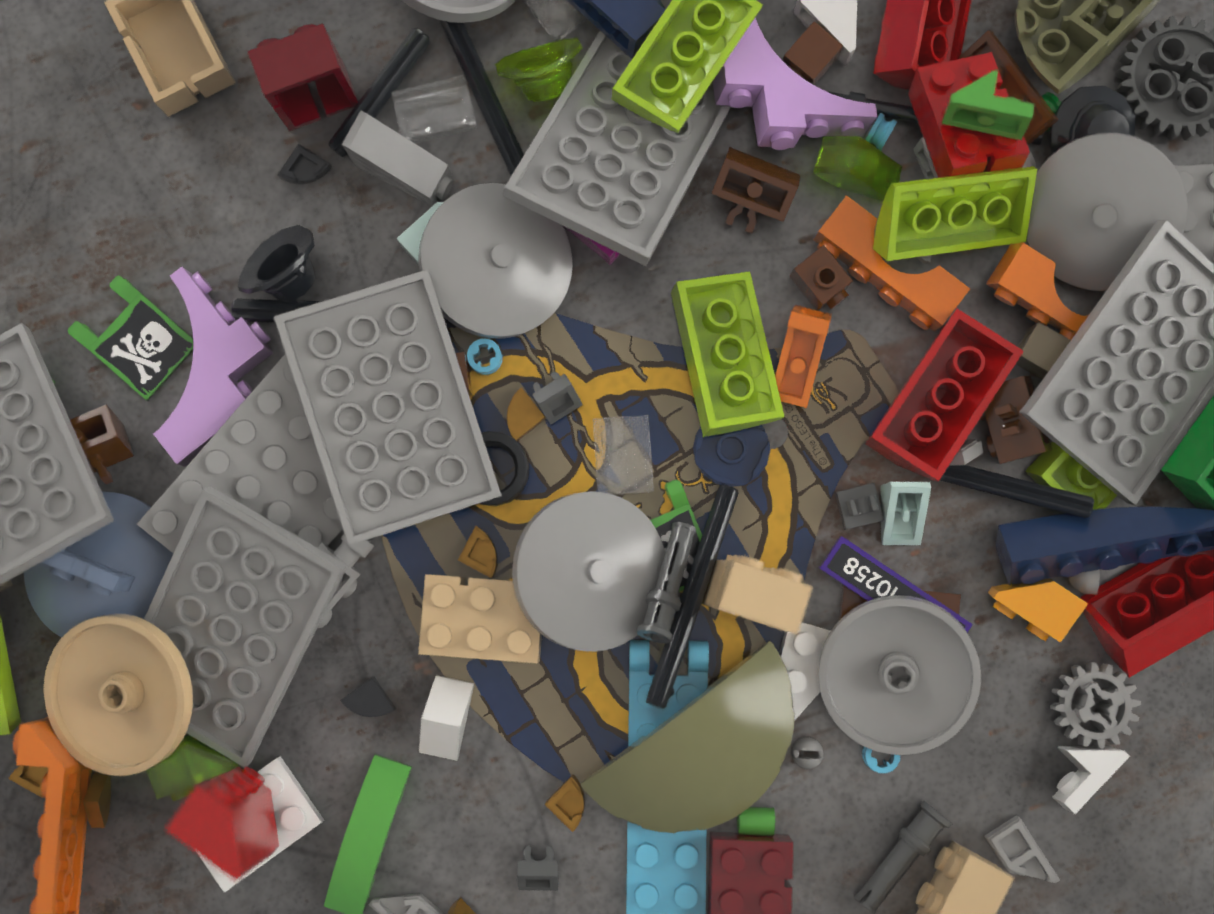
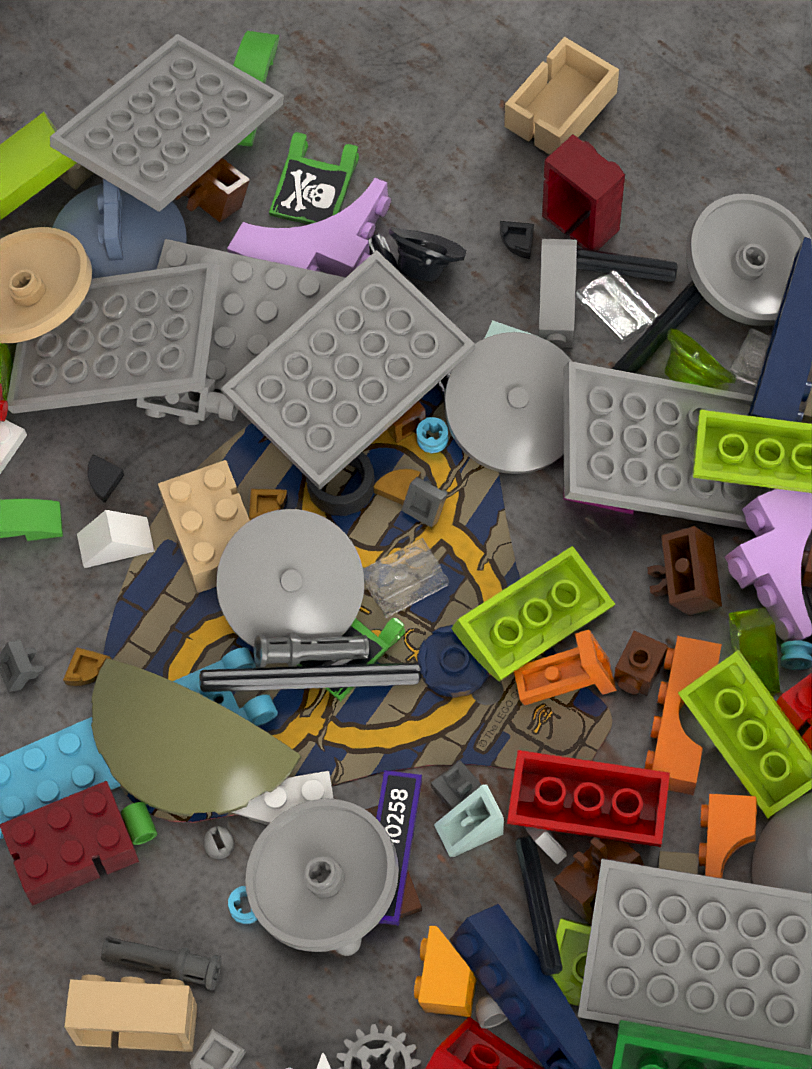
camera: 65 degrees right, 20 degrees down
tan piece [701,555,812,635] -> none

